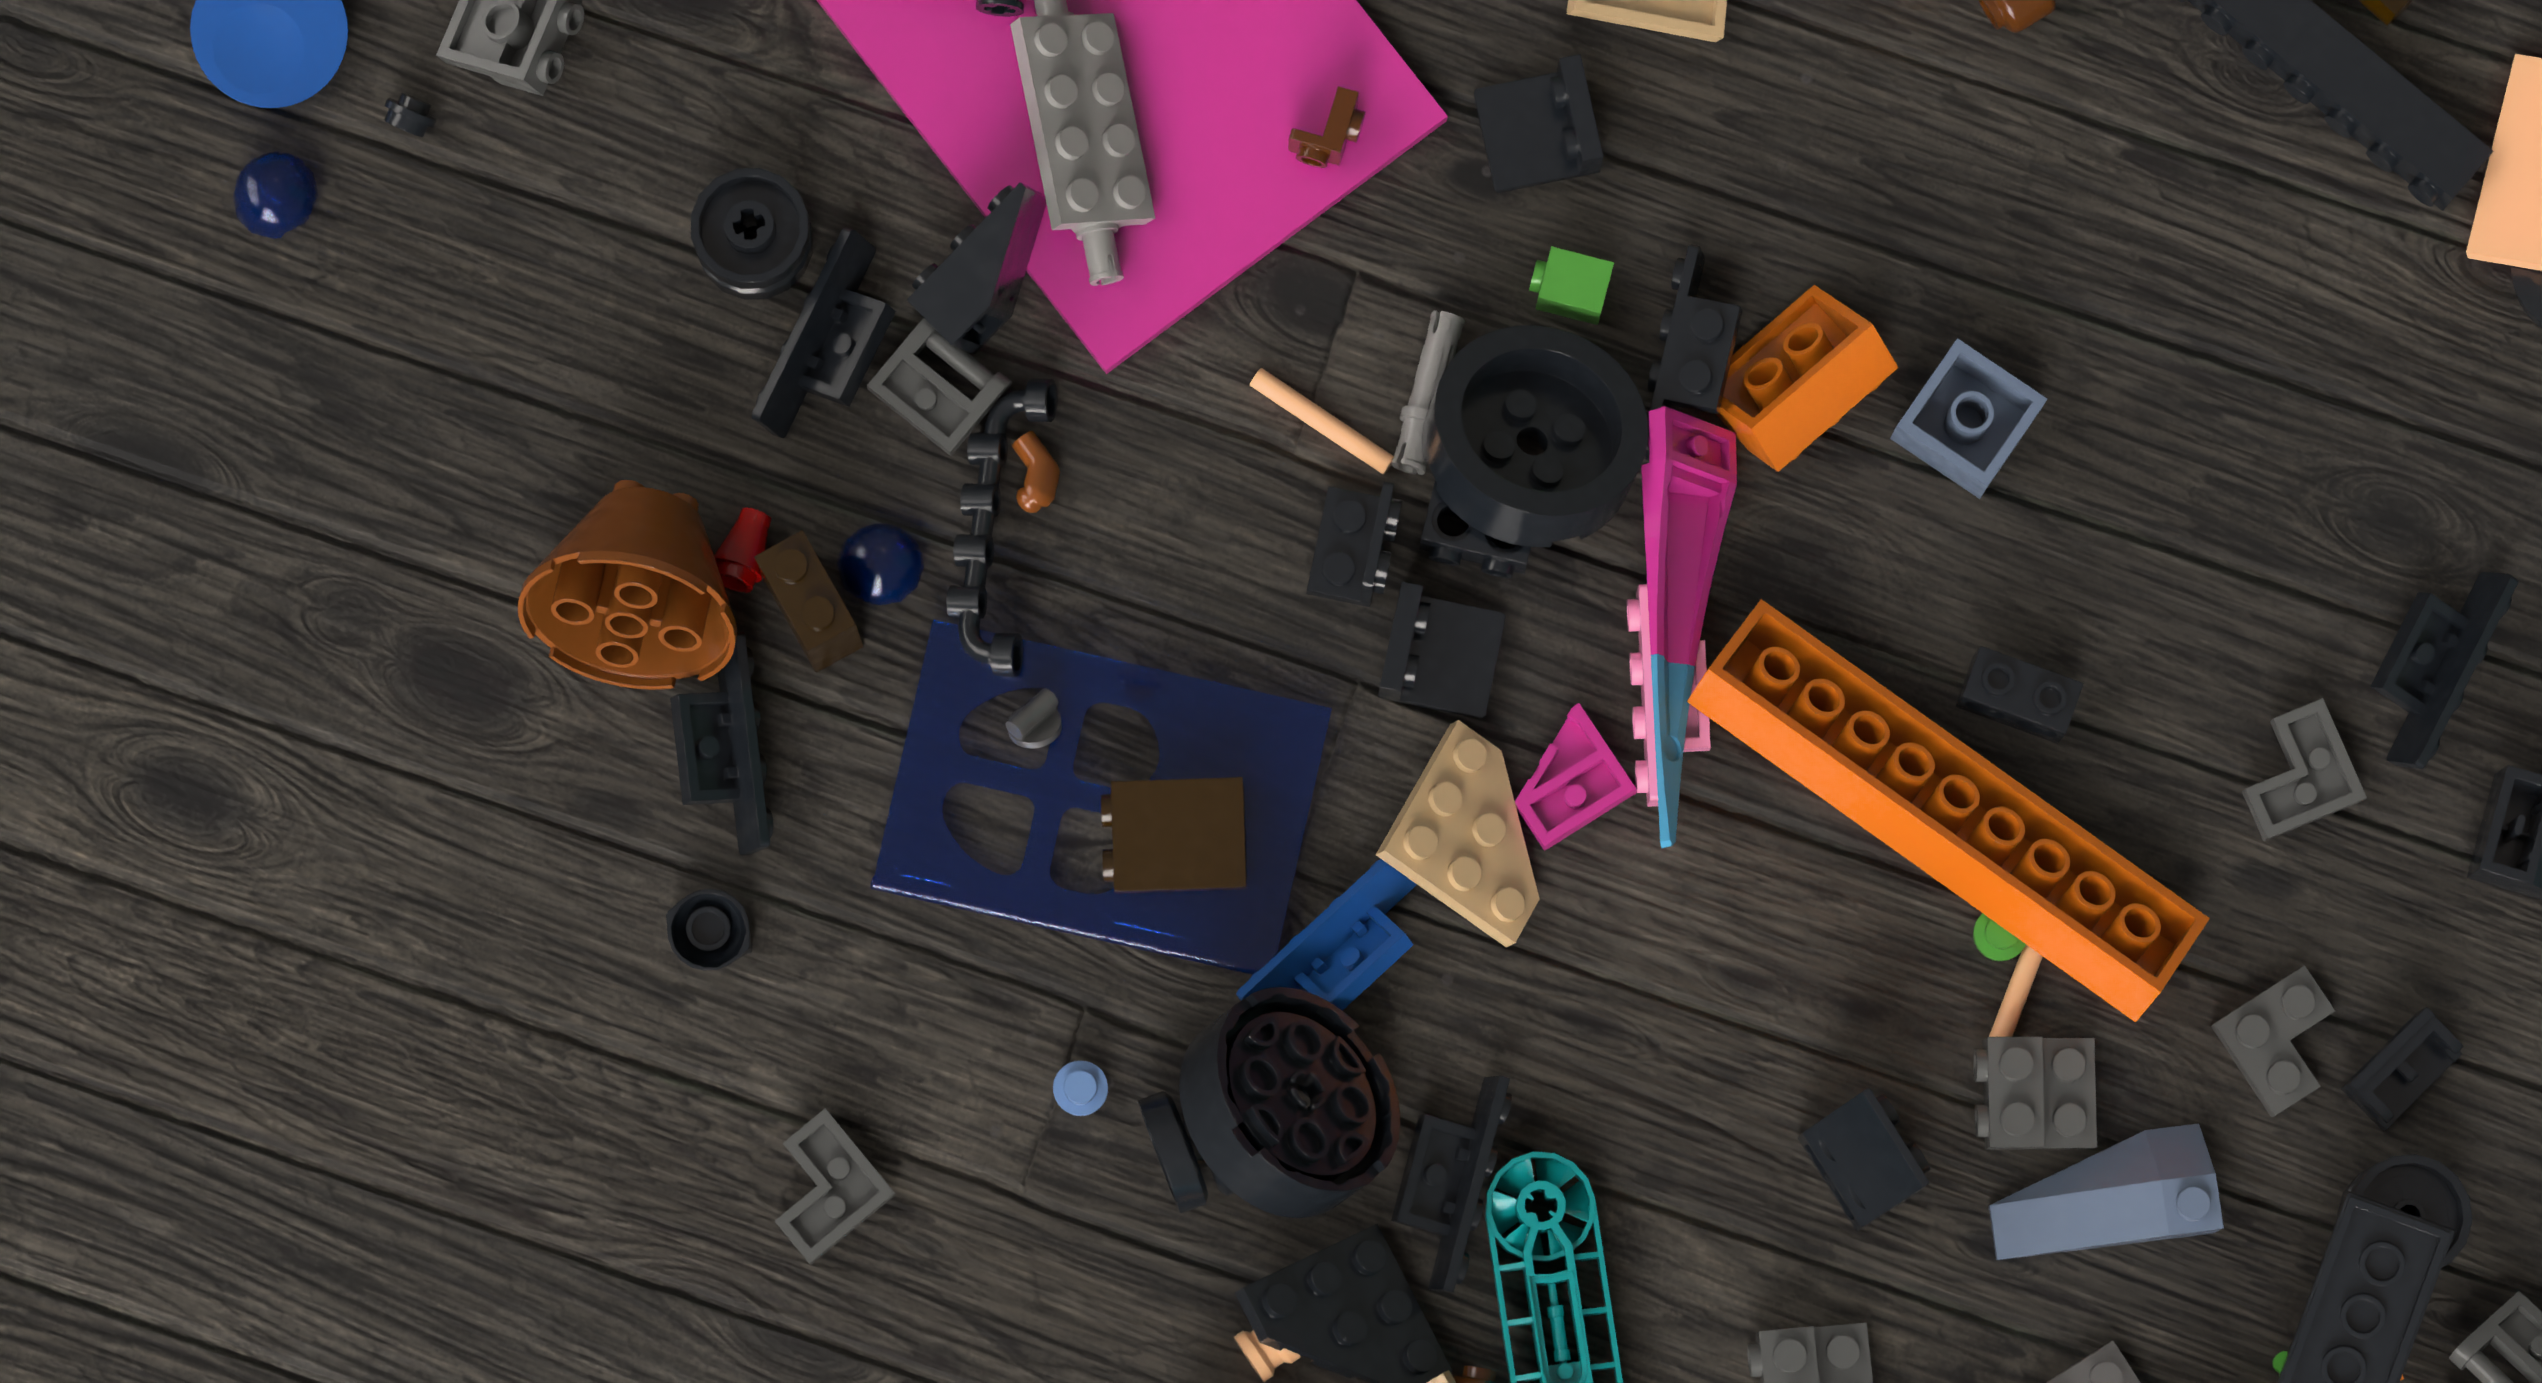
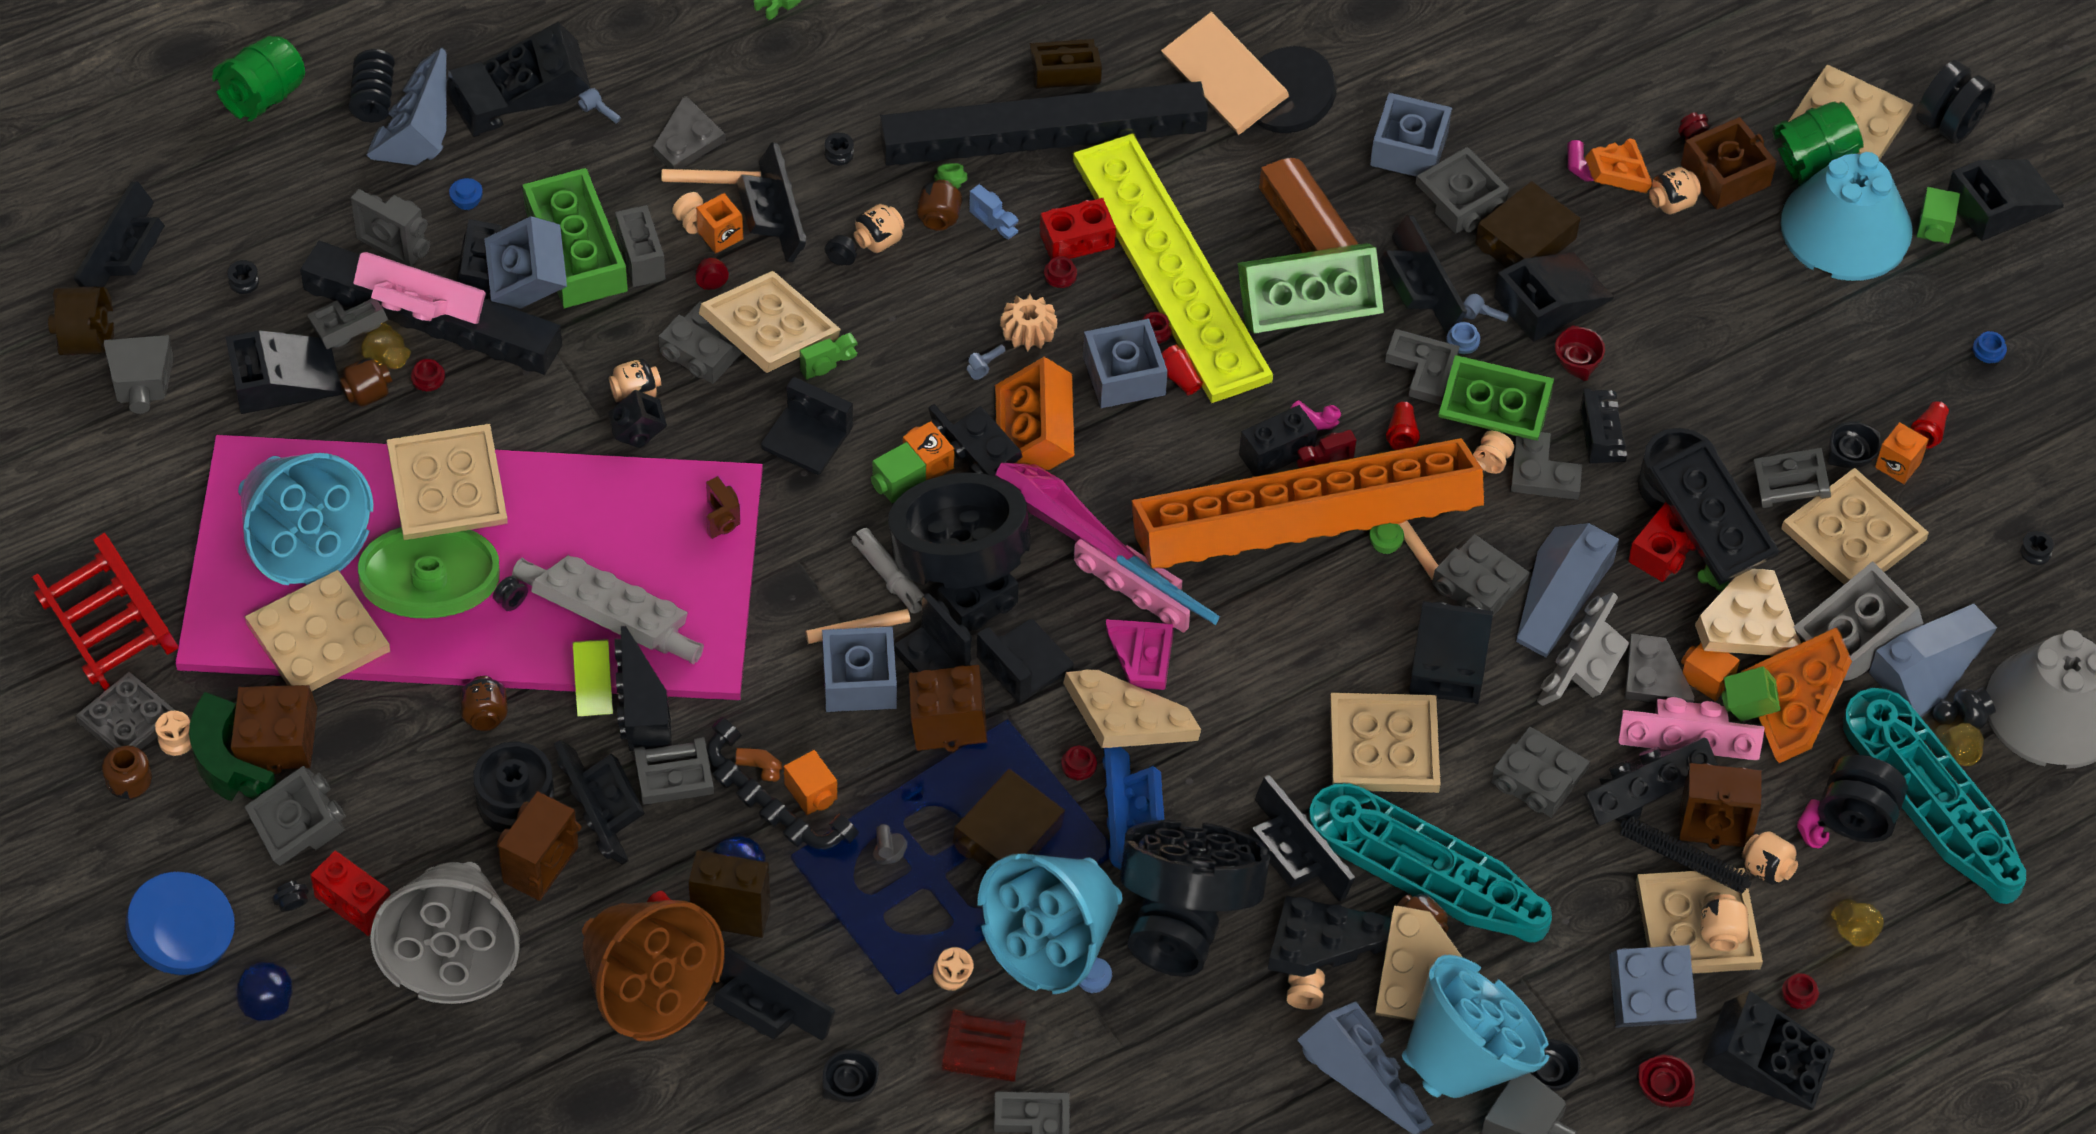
camera: 50 degrees left, 25 degrees down
none -> red brick [310,850,391,936]
none -> light grey cone [370,862,520,1004]
none -> reddish brown head [460,676,508,731]
none -> reddish brown brick [497,791,582,901]
none -> lime slope [573,639,613,717]
none -> orange brick [784,750,838,815]
none -> bright green plate [800,333,857,380]
none -> sand blue brick [822,626,897,712]
none -> orange brick [903,421,954,480]
none -> reddish brown brick [909,665,987,752]
none -> light nougat wheel [933,947,974,991]
none -> clear red plate [942,1009,1026,1082]
none -> sand blue hand [967,345,1006,380]
none -> medium blue plate [969,184,1018,240]
none -> medium azure cone [978,854,1122,994]
none -> light nougat gear [1000,294,1057,352]
none -> red brick [1040,198,1116,259]
none -> dark red plate [1044,256,1077,288]
none -> dark red plate [1061,746,1097,780]
none -> neon yellow plate [1073,134,1273,403]
none -> dark red plate [1142,312,1172,344]
none -> red cone [1161,345,1203,396]
none -> bright green brick [1237,243,1384,333]
none -> dark orange brick [1259,158,1358,253]
none -> dark pink arm [1290,400,1341,430]
none -> dark red plate [1296,429,1357,469]
none -> tan plate [1330,693,1440,793]
none -> red cone [1386,402,1420,450]
none -> bright green slope [1438,355,1554,441]
none -> medium blue plate [1447,322,1480,354]
none -> sand blue hand [1463,294,1509,322]
none -> light nougat wheel [1473,431,1515,474]
none -> light grey bracket [1537,592,1629,706]
none -> dark red hat [1555,325,1605,381]
none -> red brick [1628,502,1696,582]

